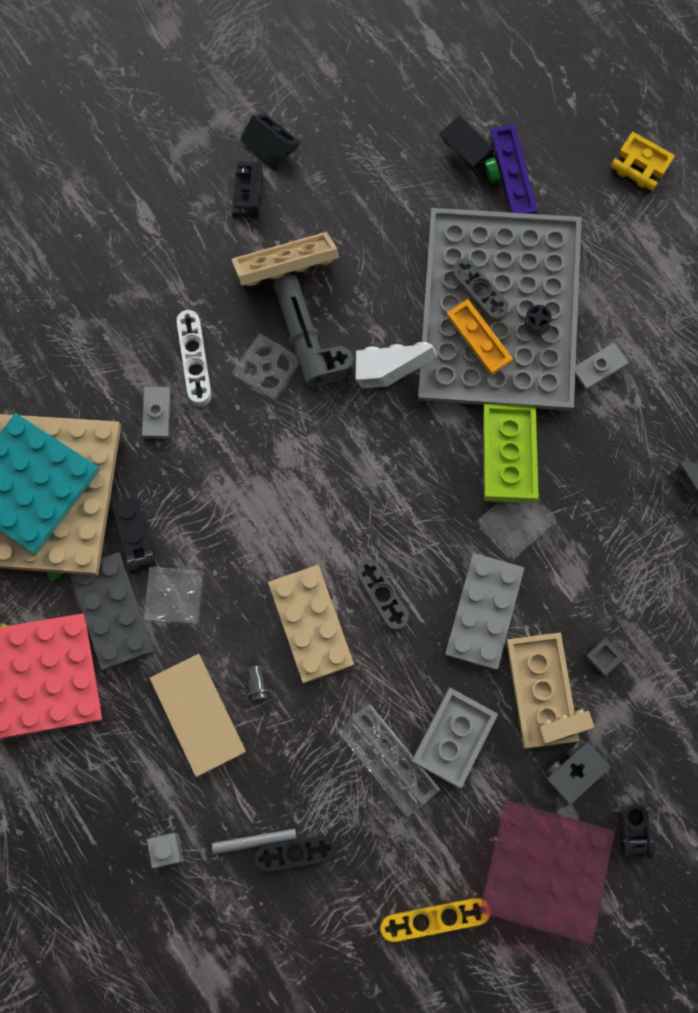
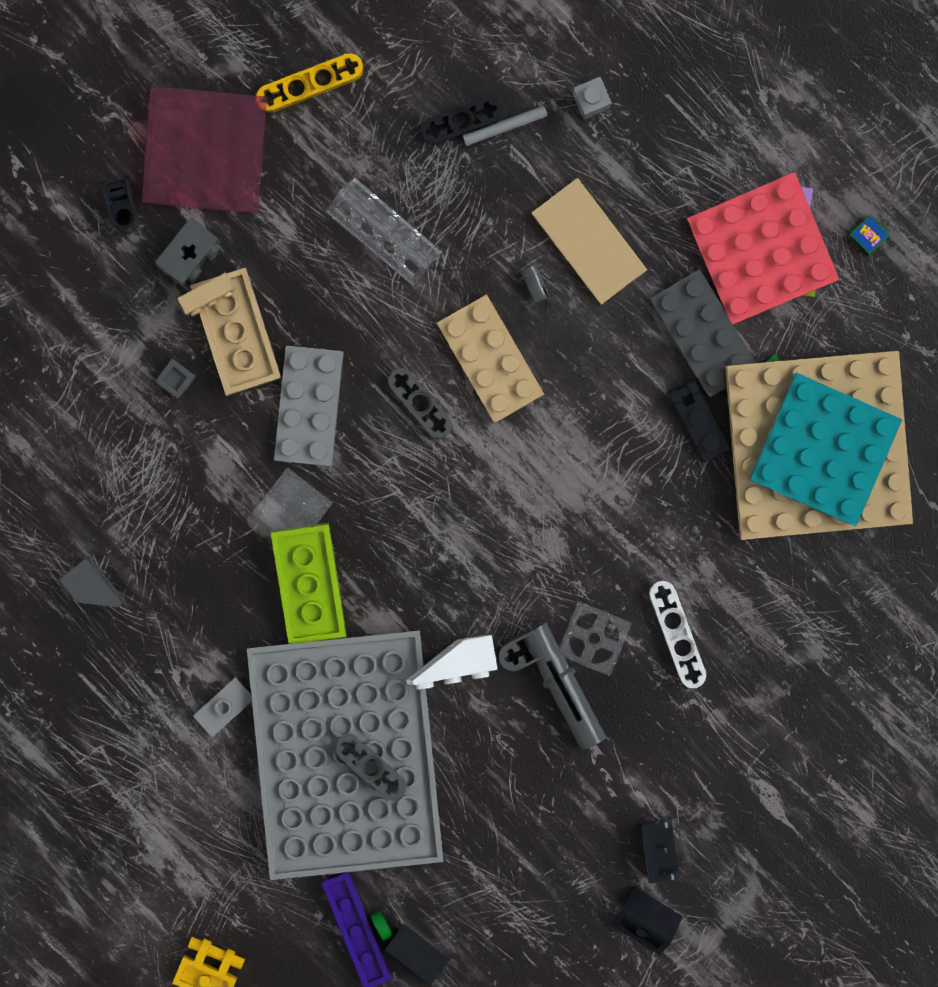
camera: 170 degrees right, 15 degrees up
light grey plate [142,387,171,439] -> none
clear plate [144,567,204,625] -> none
tan plate [231,232,339,286] -> none
light grey plate [411,688,498,789] -> none
light orange plate [446,299,513,376] -> none
black wheel [524,305,552,336] -> none

